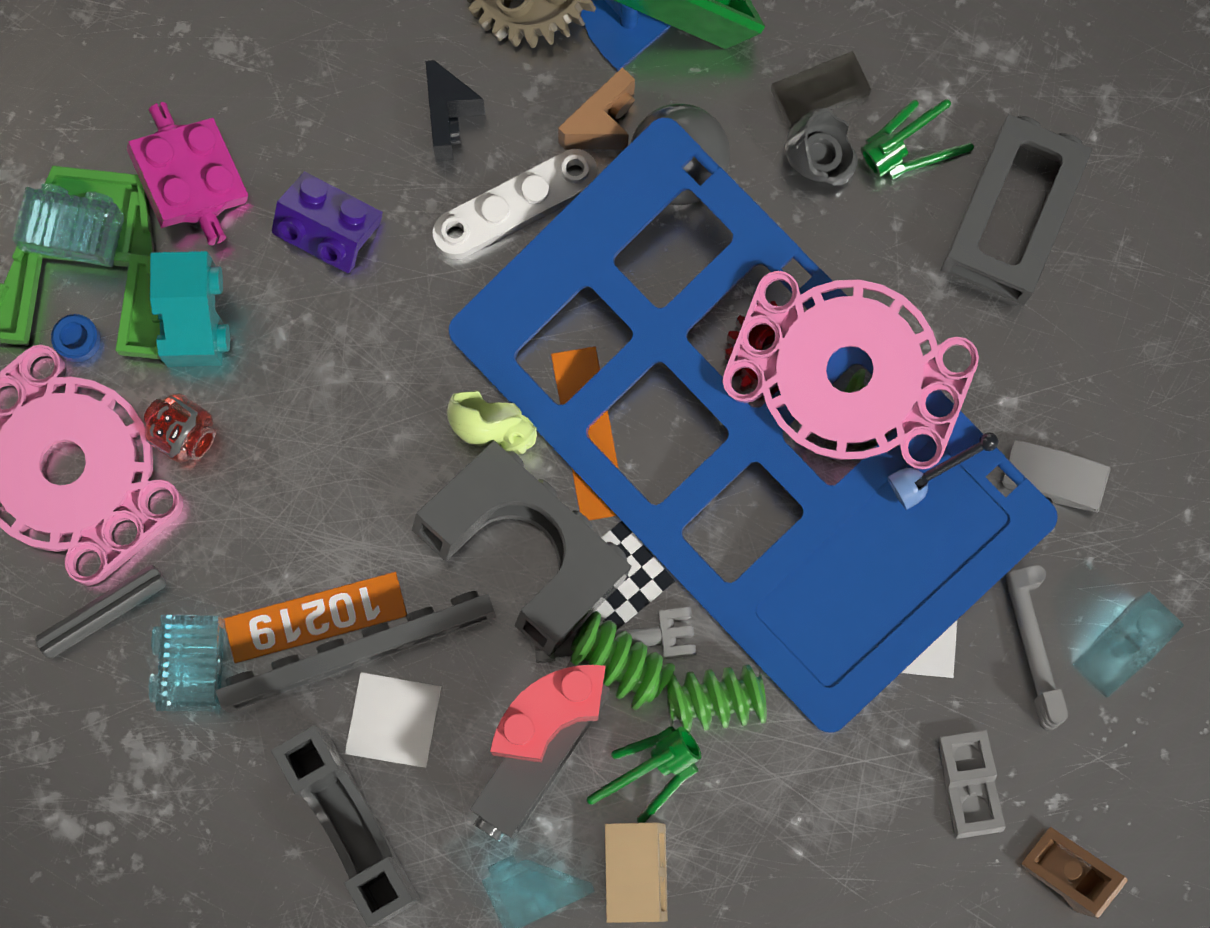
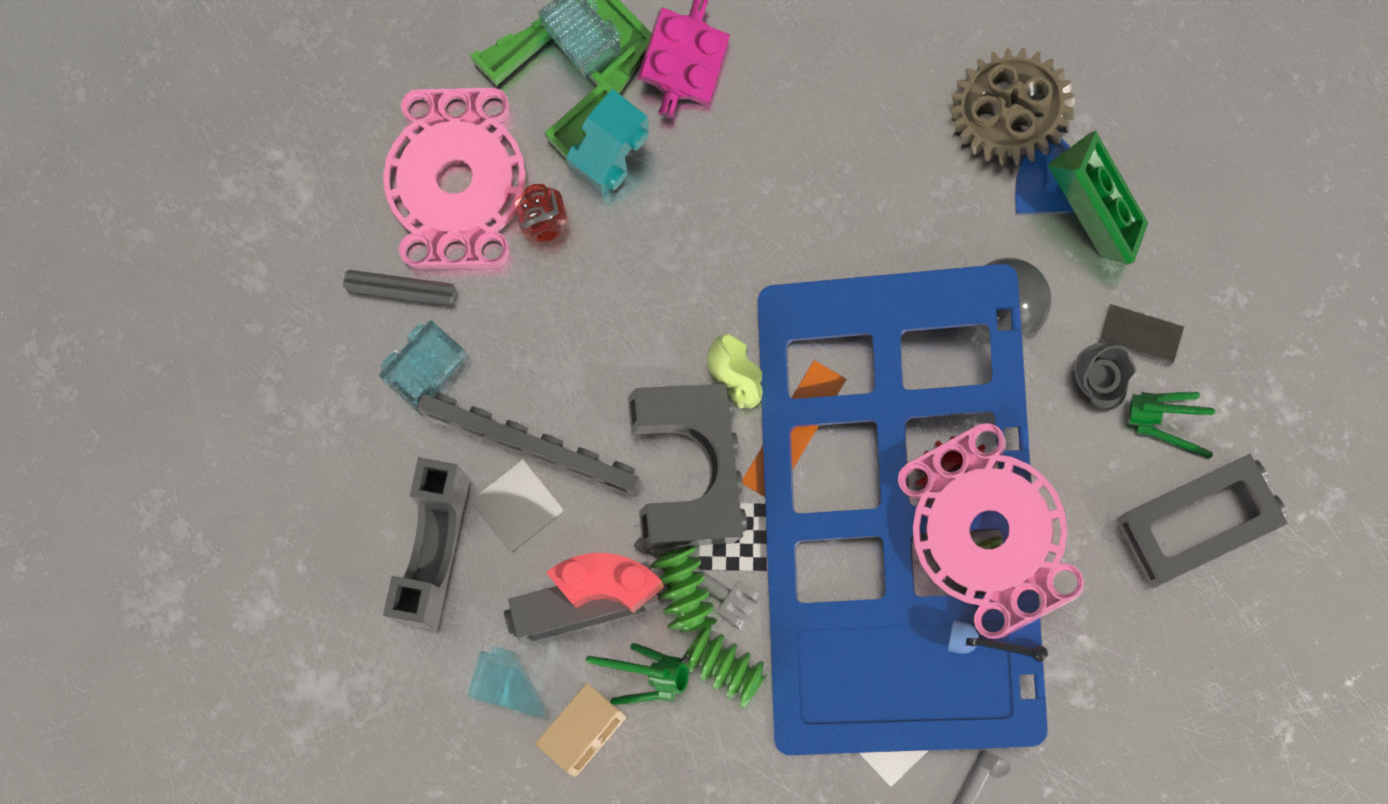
camera: 50 degrees right, 0 degrees up
blue tile [51,314,101,362] -> none
orange sticker [223,572,407,664] -> none
dark purple bracket [271,171,383,273] -> none
black slope [425,60,485,162] -> none
white plate [433,149,598,260] -> none
medium nougat slope [558,67,635,150] -> none
light grey slope [1002,440,1110,513] -> none

